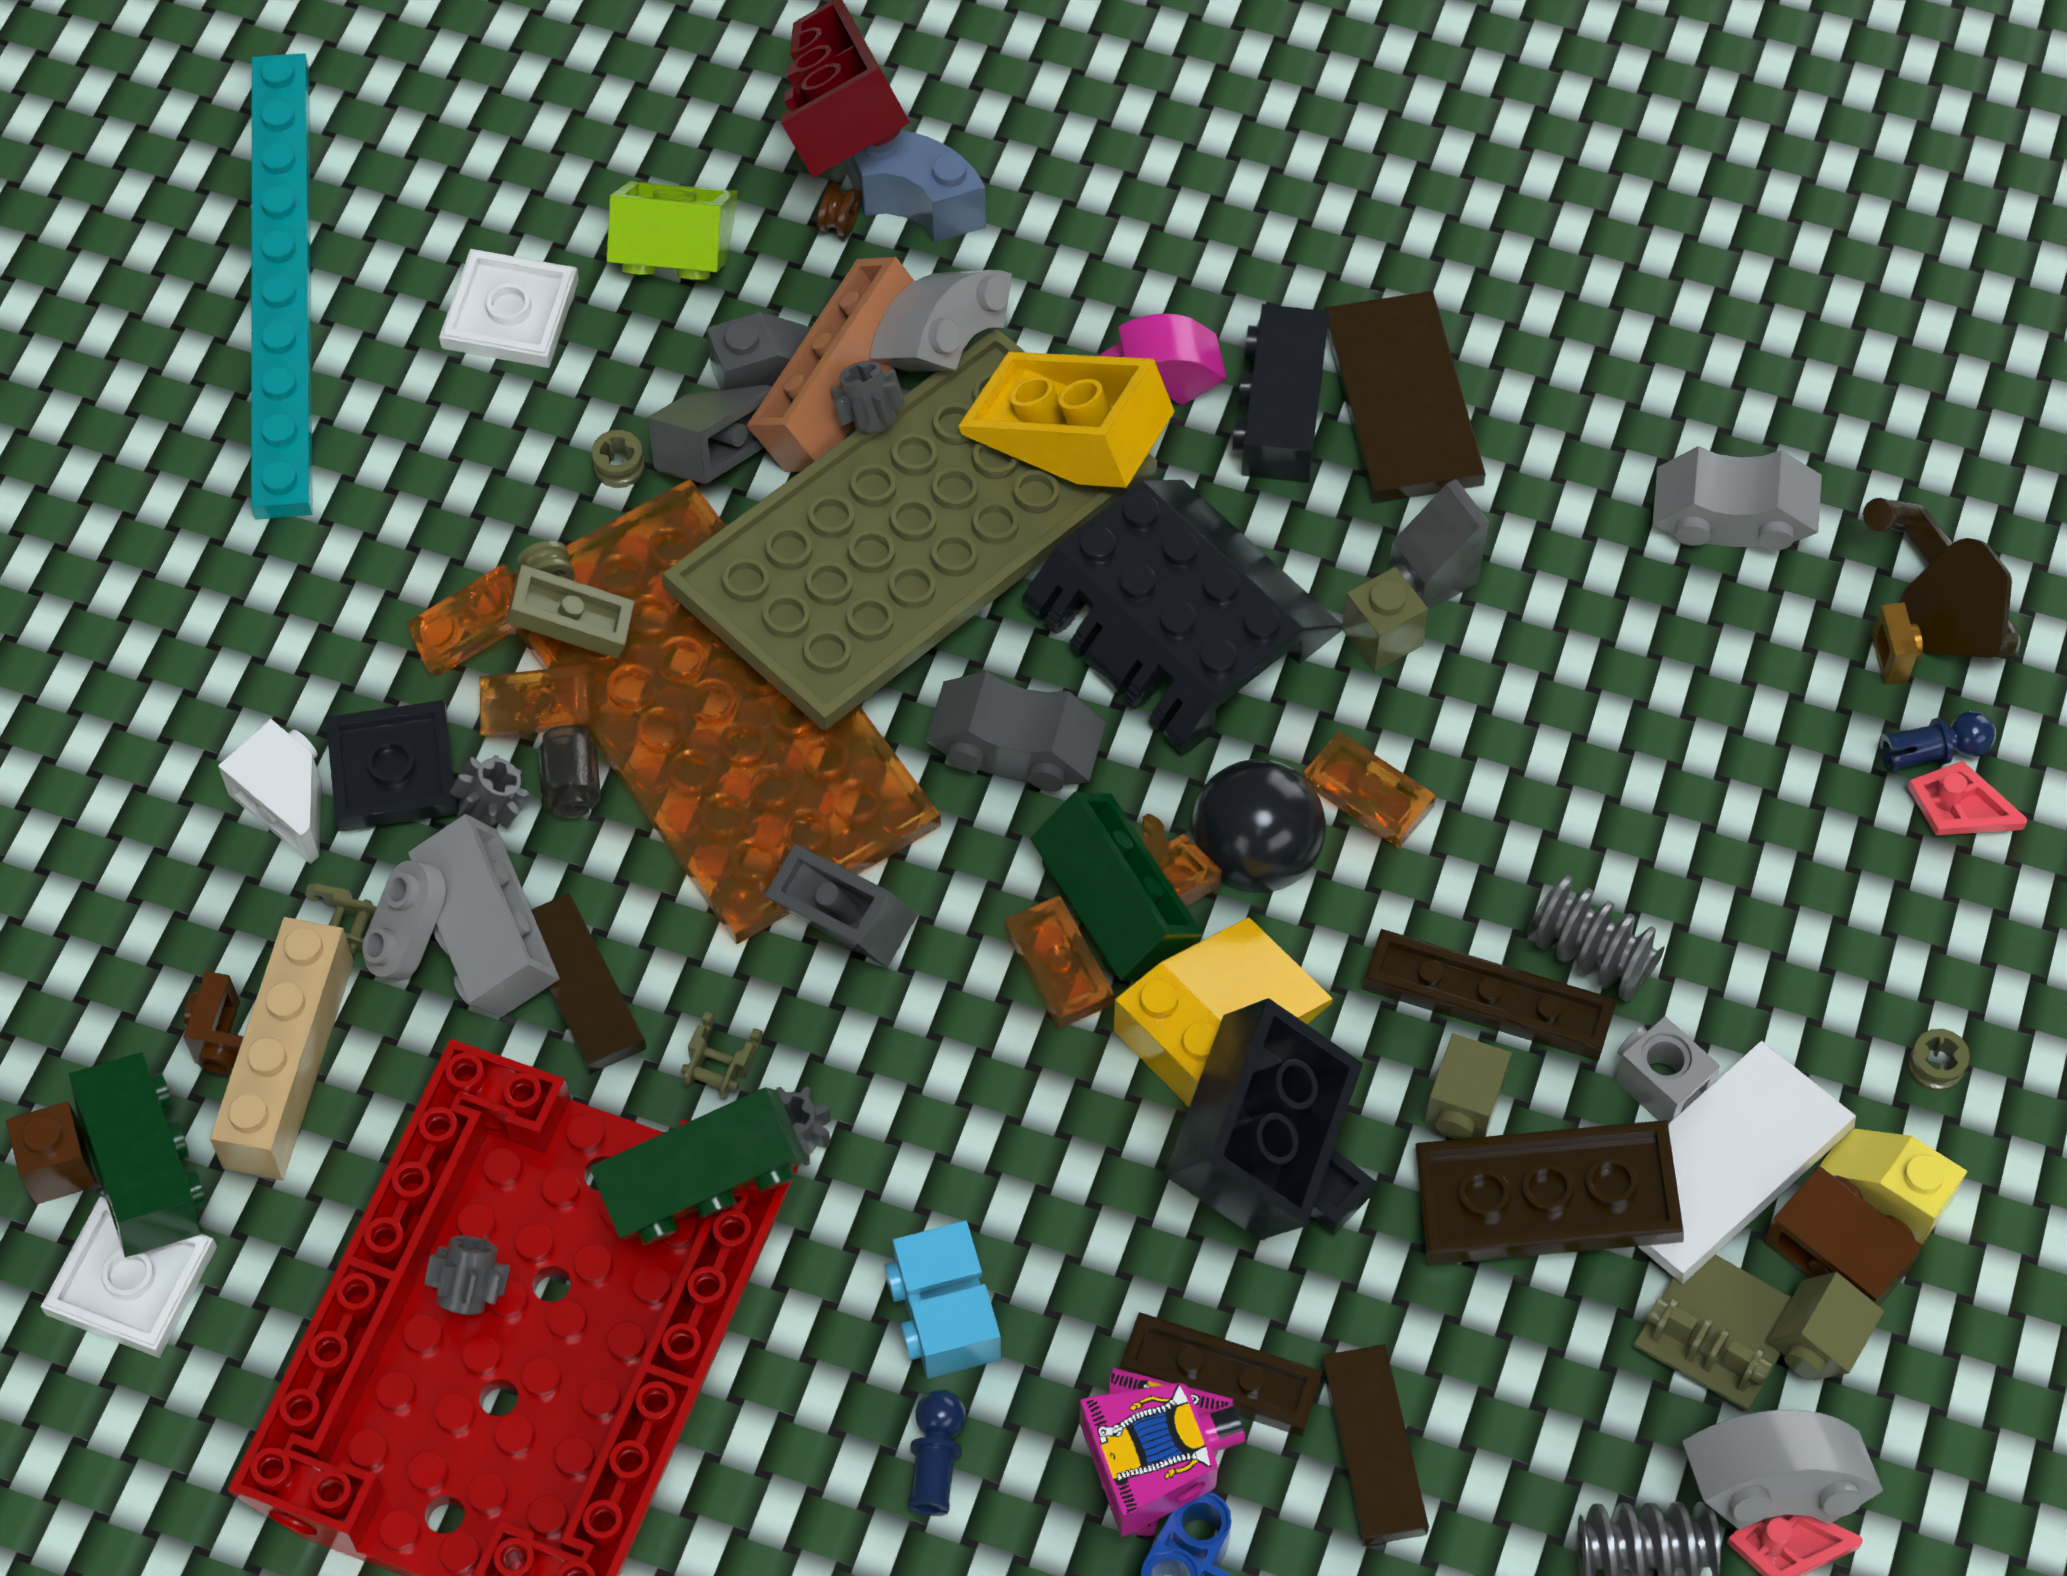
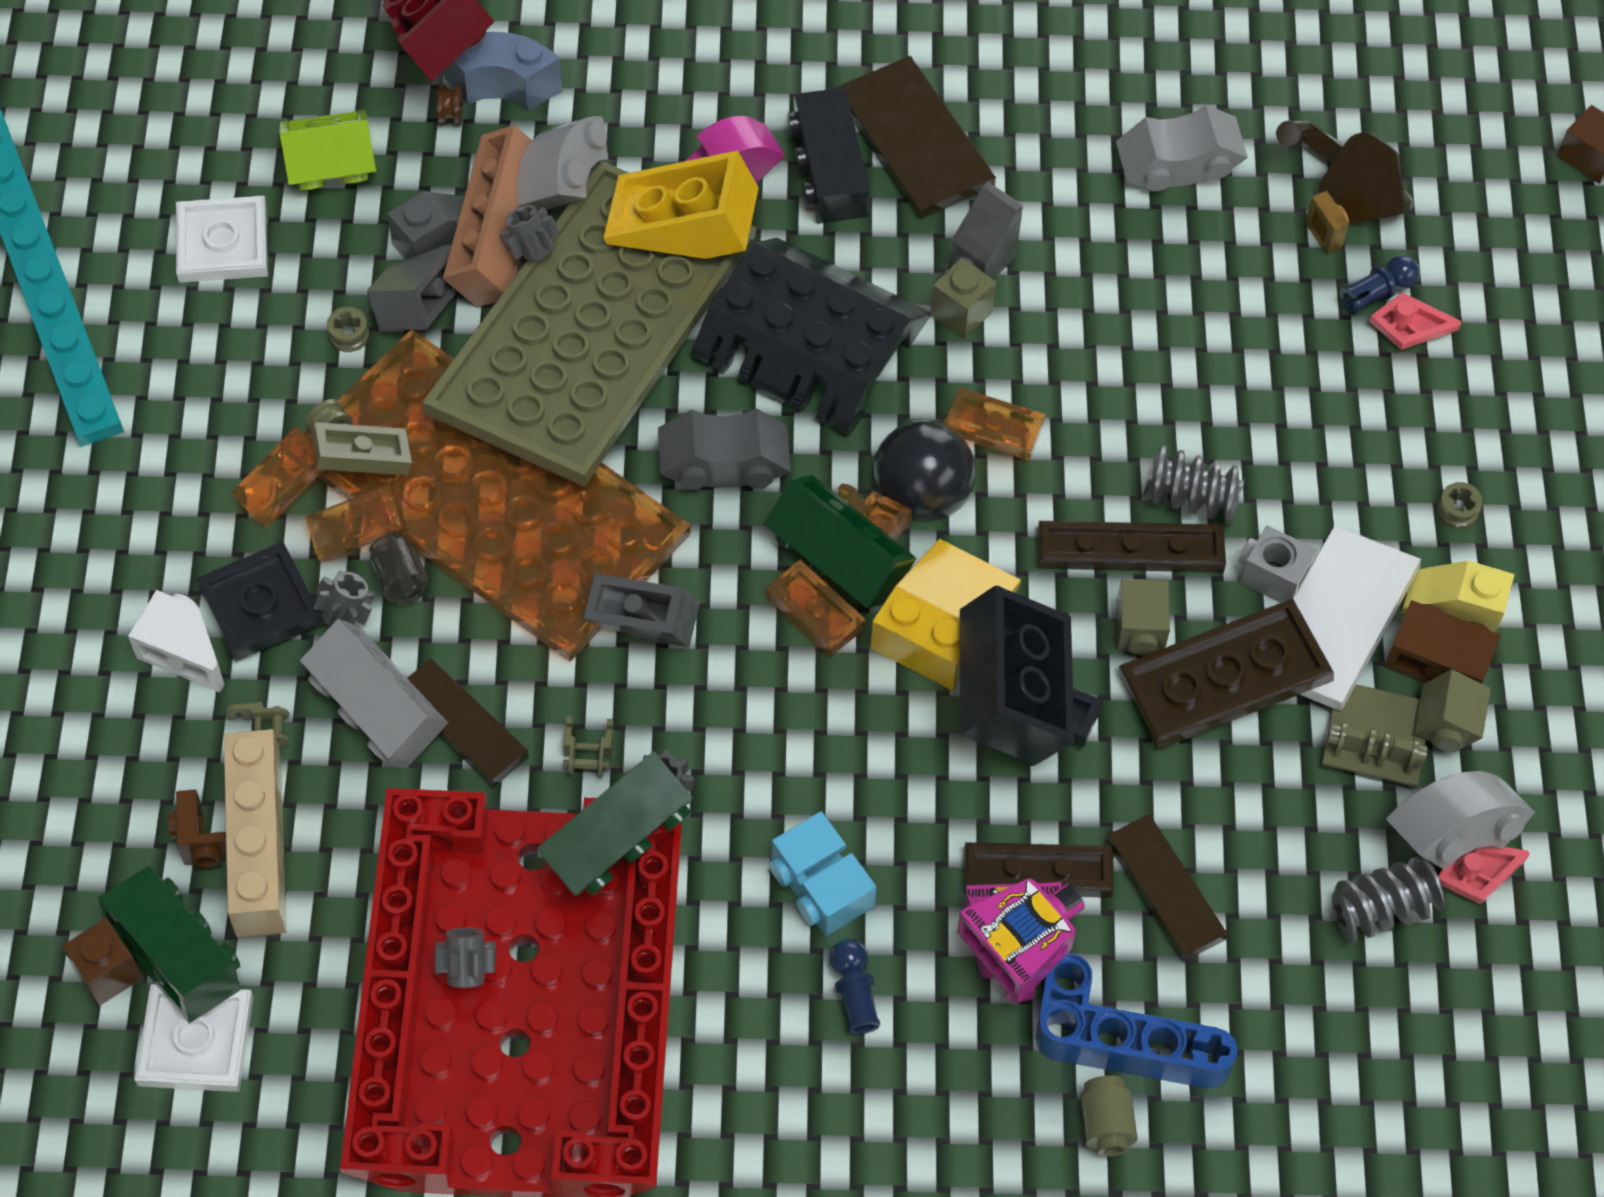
camera: 20 degrees left, 0 degrees up
light grey plate [362,860,446,980] -> none

